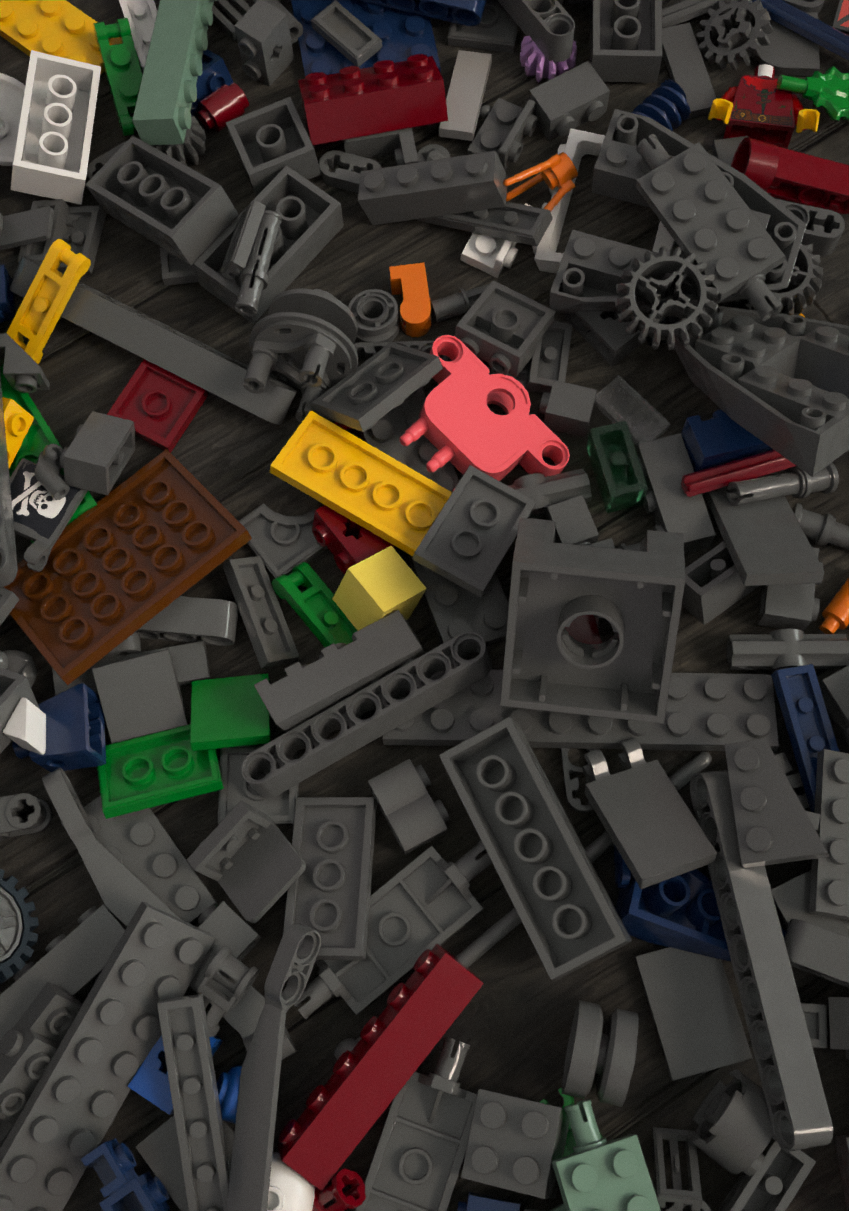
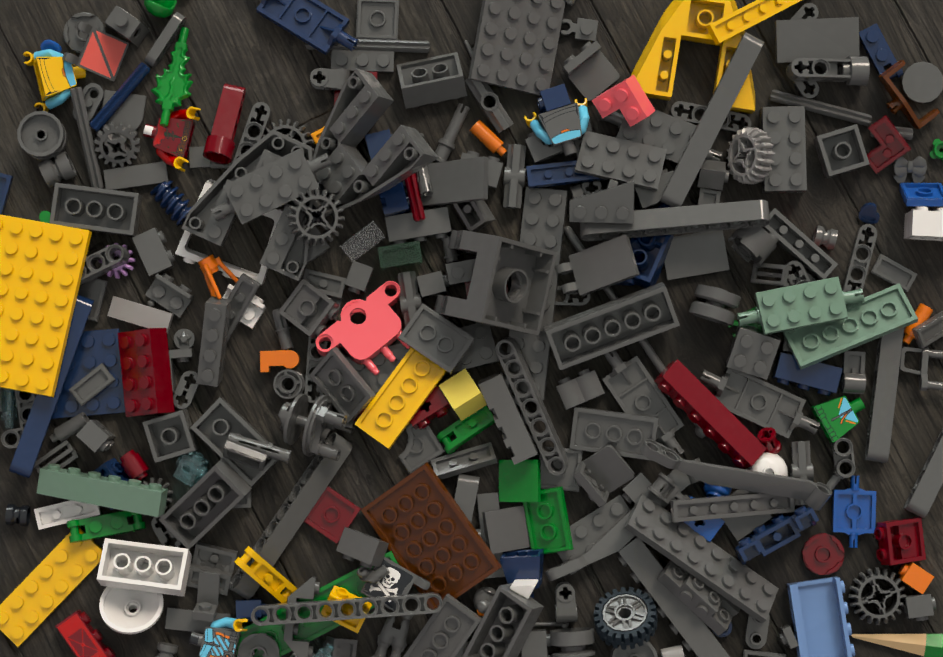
camera: 85 degrees left, 15 degrees up
none -> clear light blue brick [173,451,209,487]

